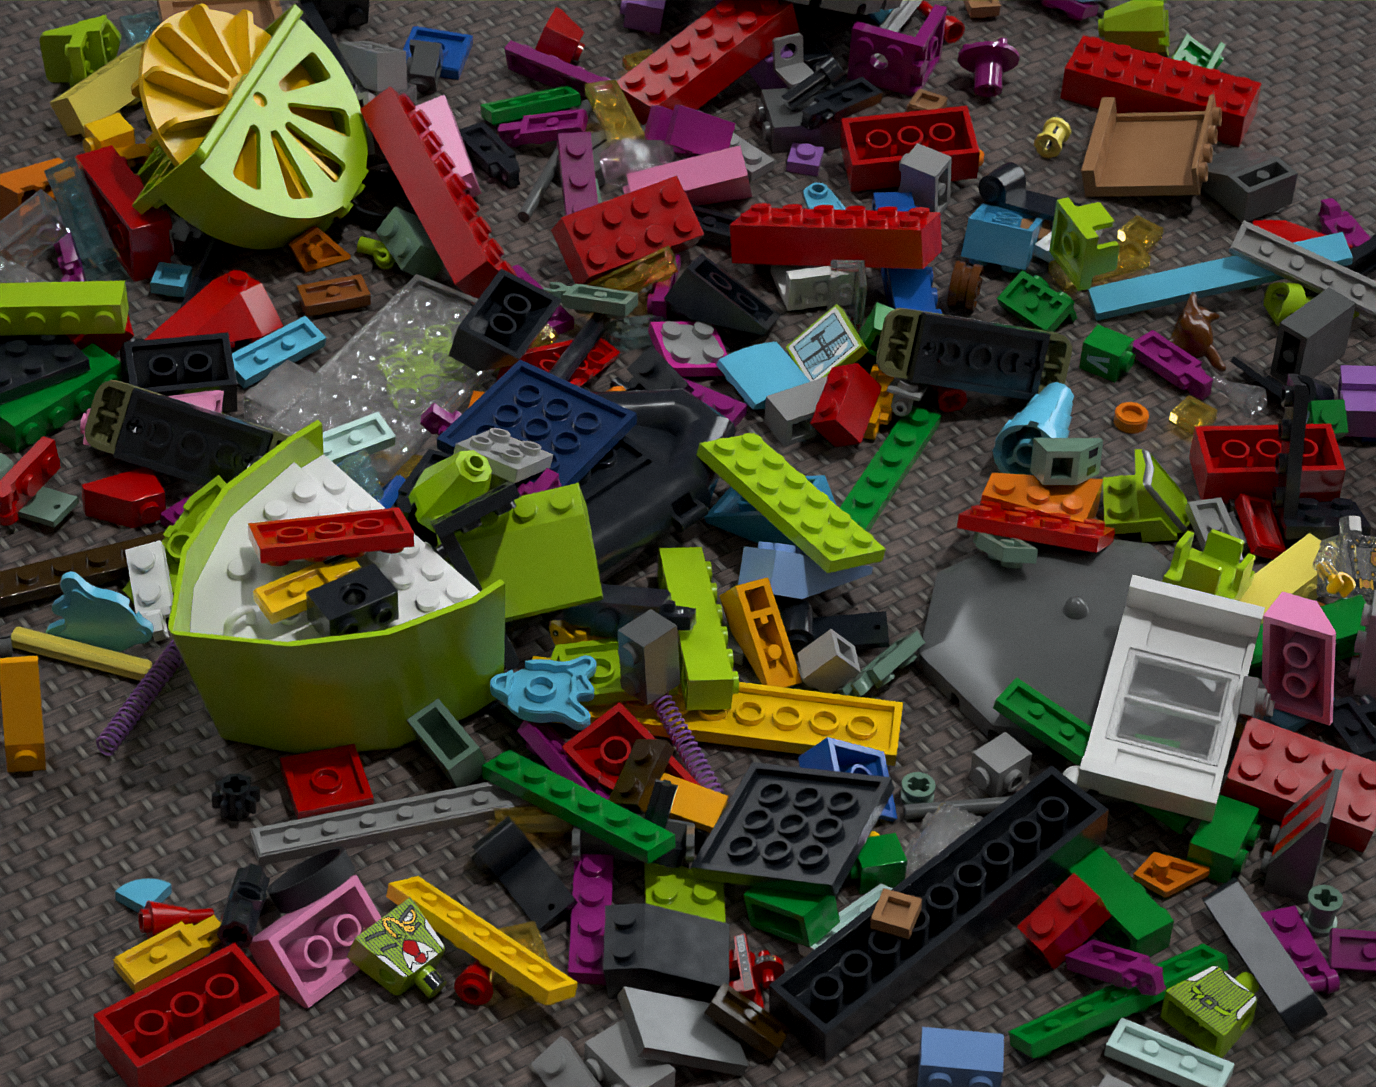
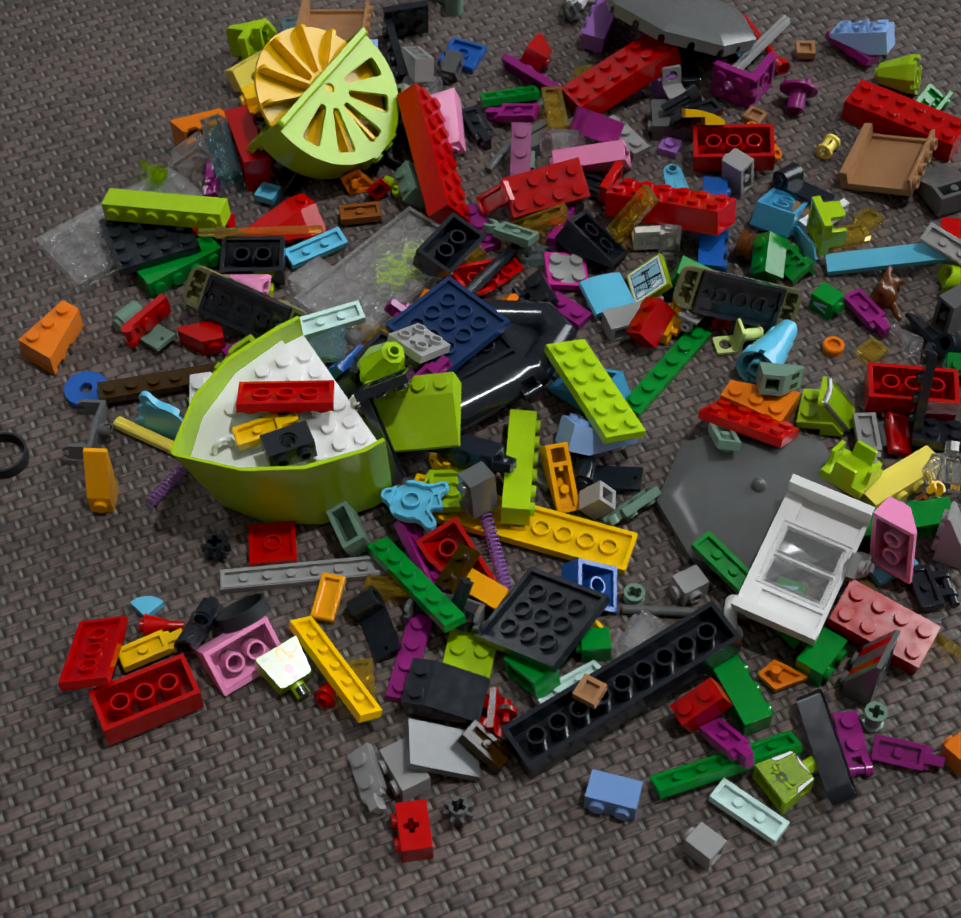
camera: 15 degrees right, 10 degrees up
none -> red plate [58,615,129,691]
none -> clear yellow bar [198,225,323,239]
none -> light orange tile [310,572,346,624]
none -> red slope [365,177,392,201]
none -> red tile [476,180,515,216]
none -> red tile [598,160,623,203]
none -> clear yellow plate [607,185,659,243]
none -> yellow slope [682,109,725,125]
none -> yellowish green bracket [712,318,764,355]
none -> green piece [750,231,788,282]
none -> medium azure piece [794,226,818,266]

